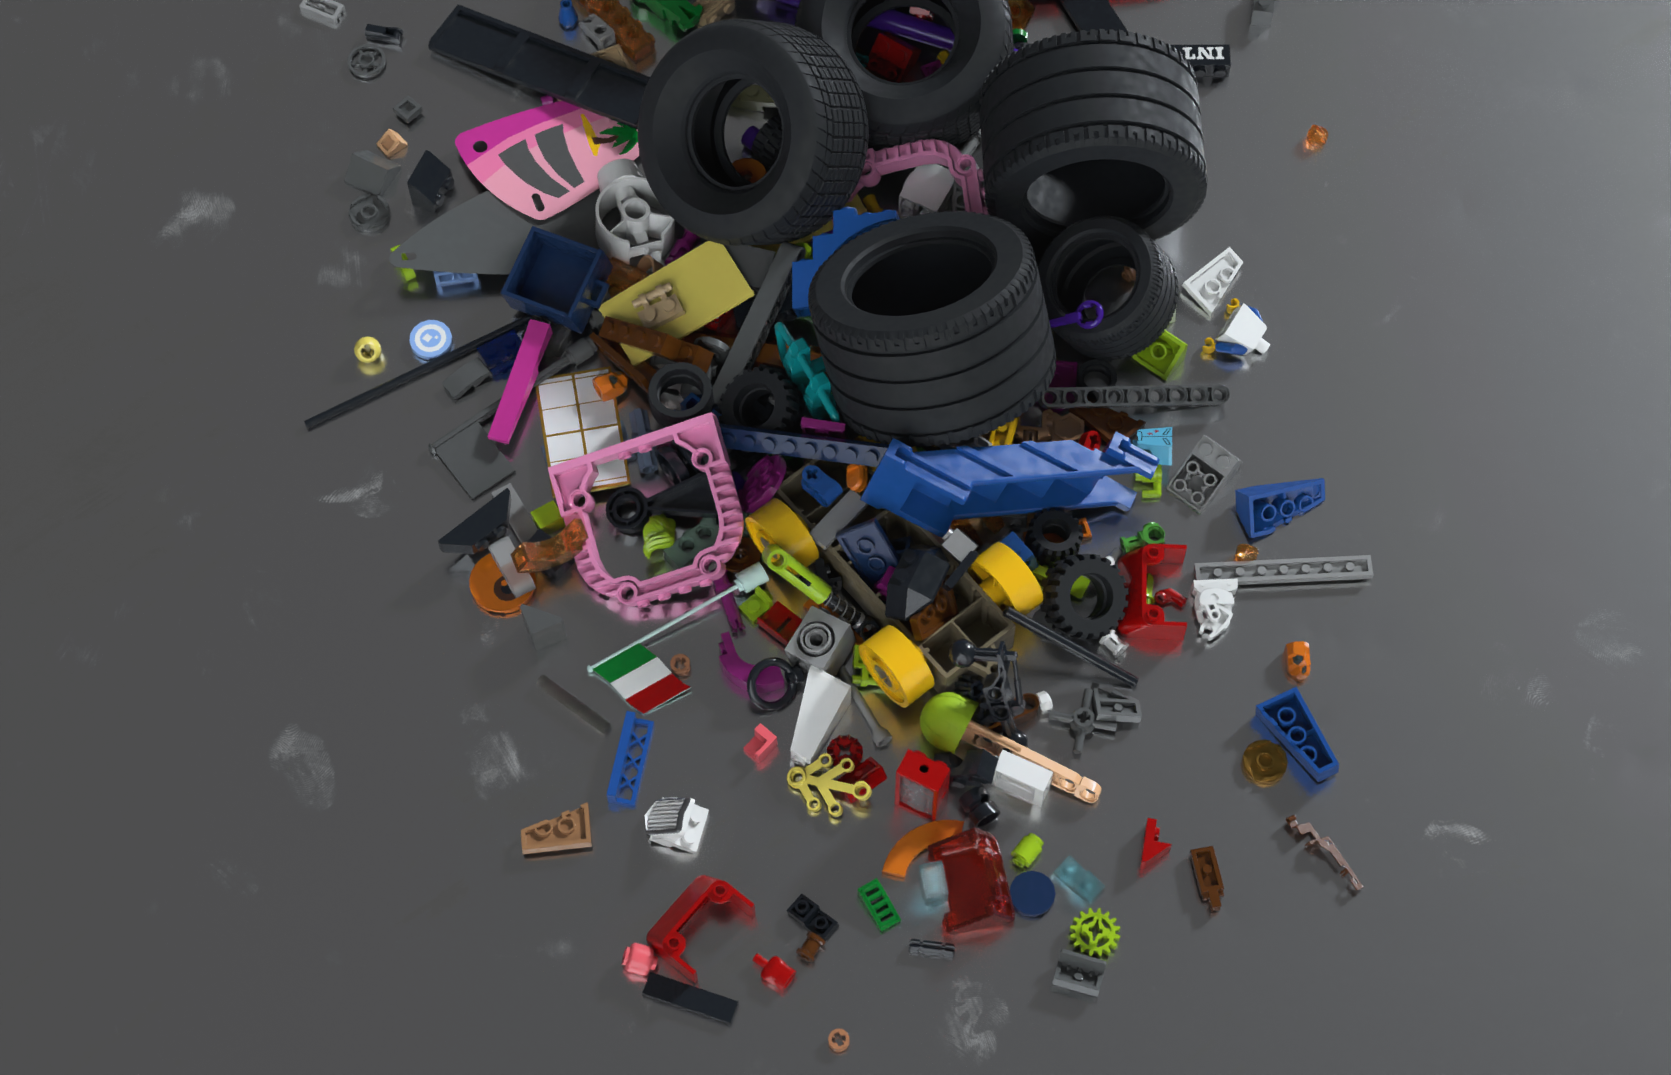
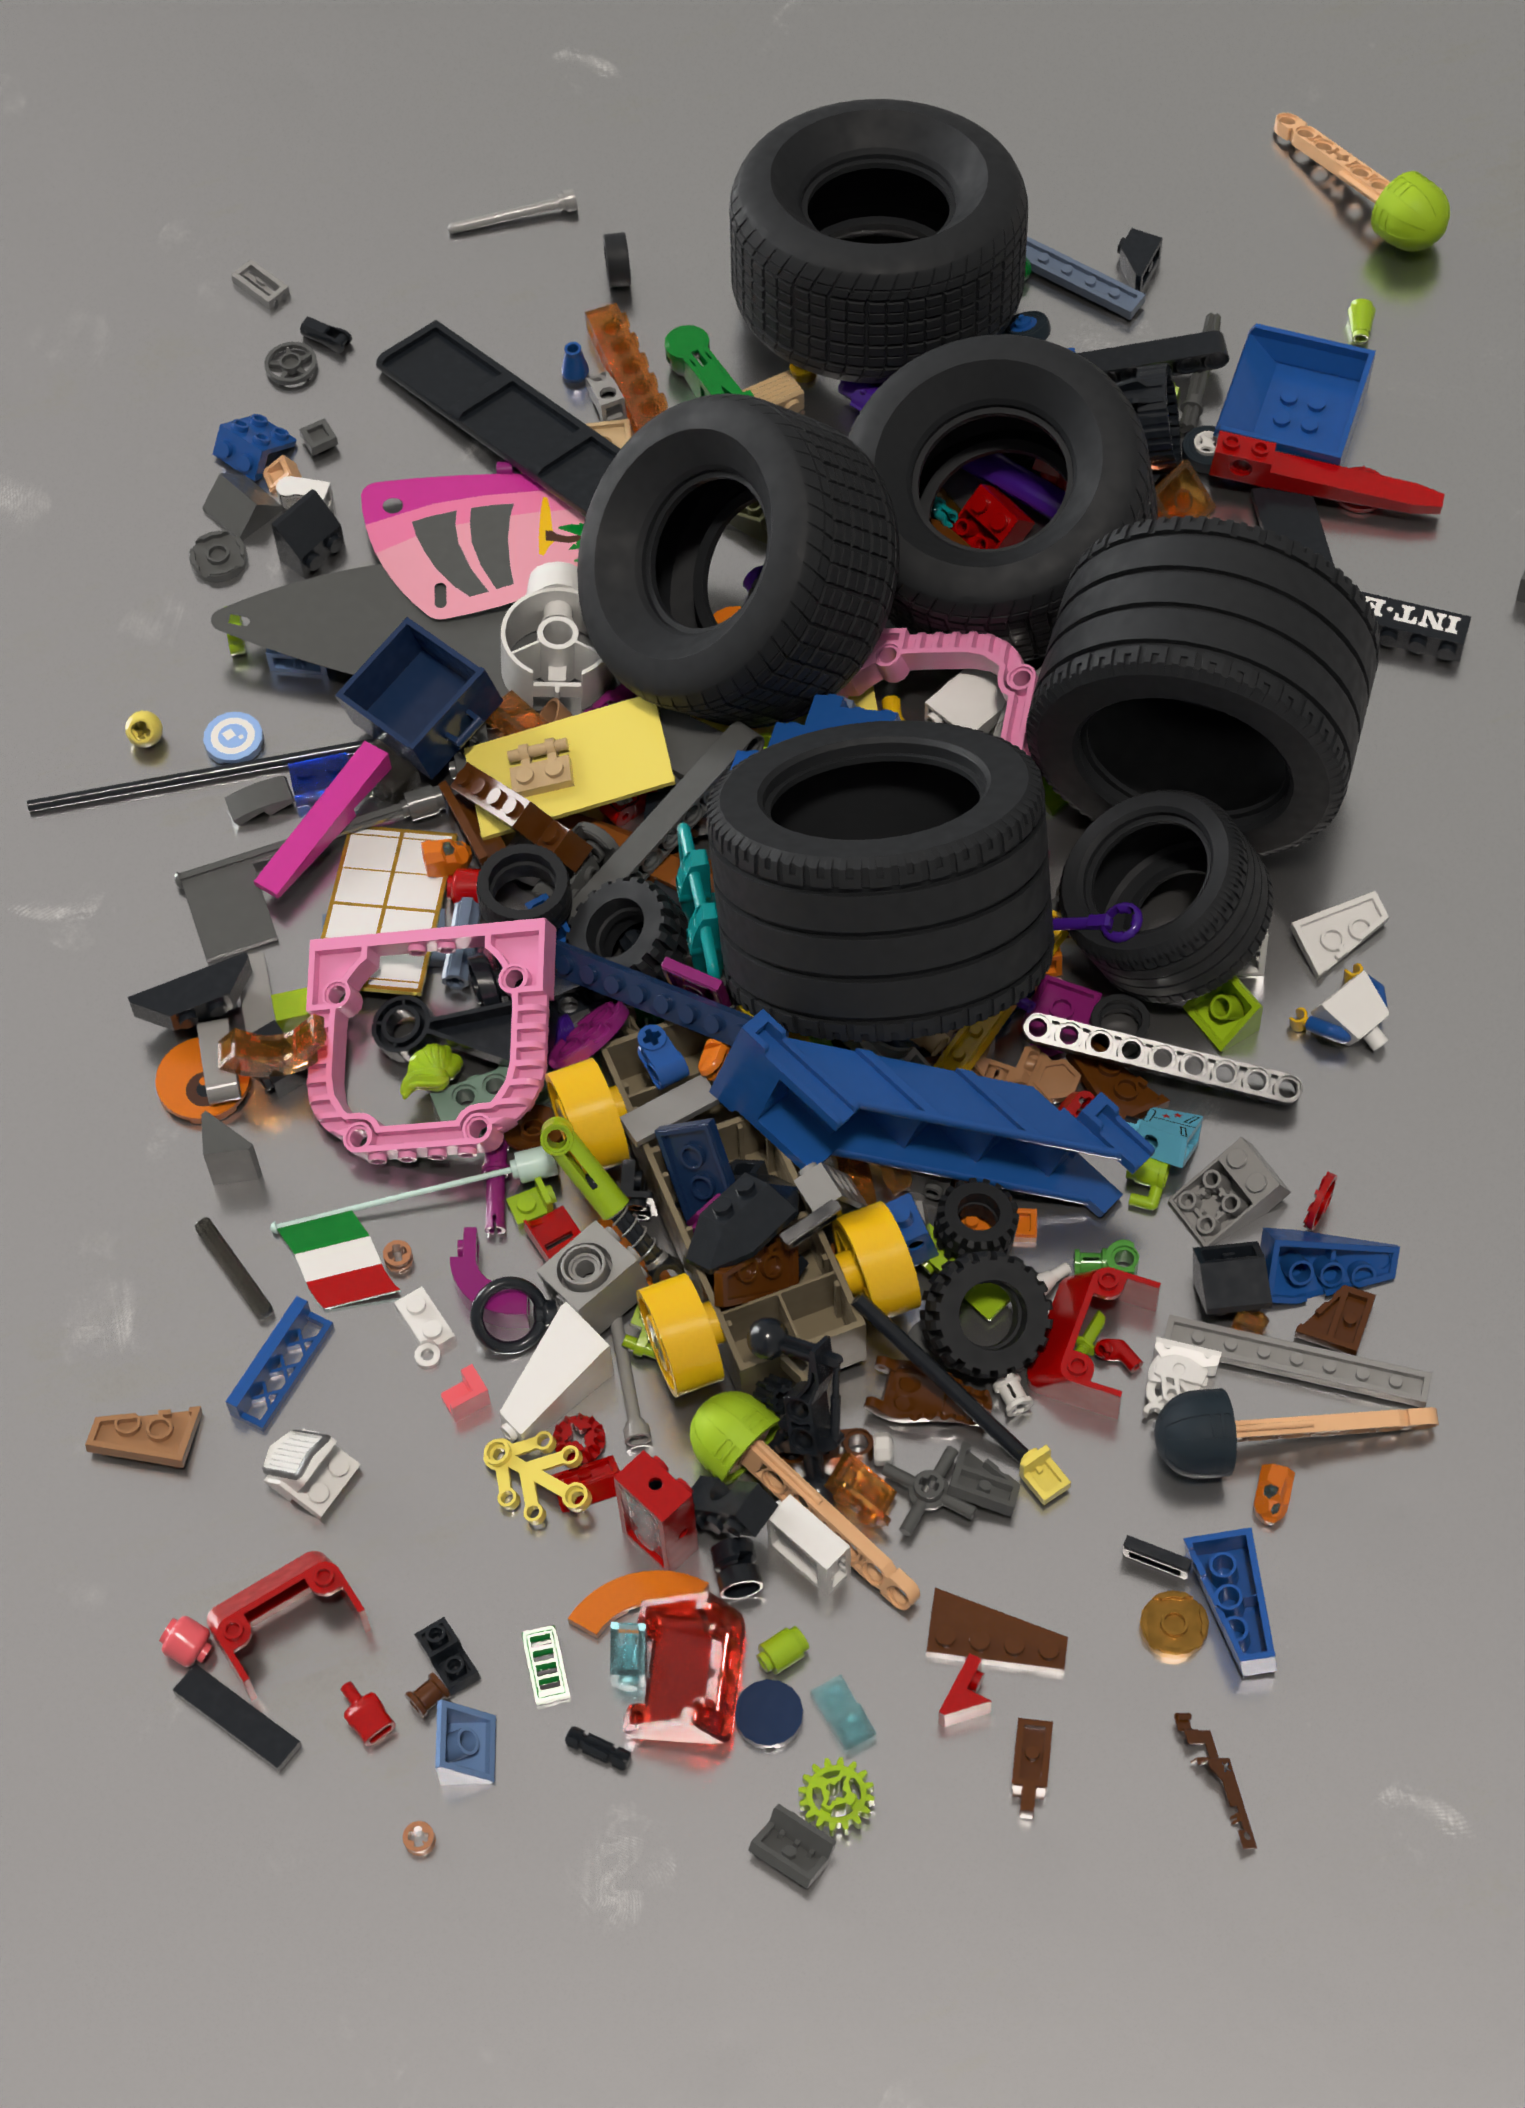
camera: 20 degrees right, 5 degrees down
none -> blue bracket [212,414,296,481]
none -> white leg [276,476,334,510]
none -> white hinge [394,1287,456,1369]
none -> medium blue slope [435,1699,496,1785]
none -> red head [447,868,481,905]
none -> clear orange bracket [824,1453,897,1528]
none -> reddish brown animal [864,1355,992,1426]
none -> reddish brown wing [926,1587,1068,1674]
none -> light yellow bracket [1019,1445,1071,1506]
none -> black tile [1123,1535,1192,1579]
none -> piece [1154,1388,1439,1478]
none -> black slope [1193,1241,1272,1316]
none -> reddish brown wing [1294,1285,1376,1356]
none -> red wheel [1303,1171,1338,1231]

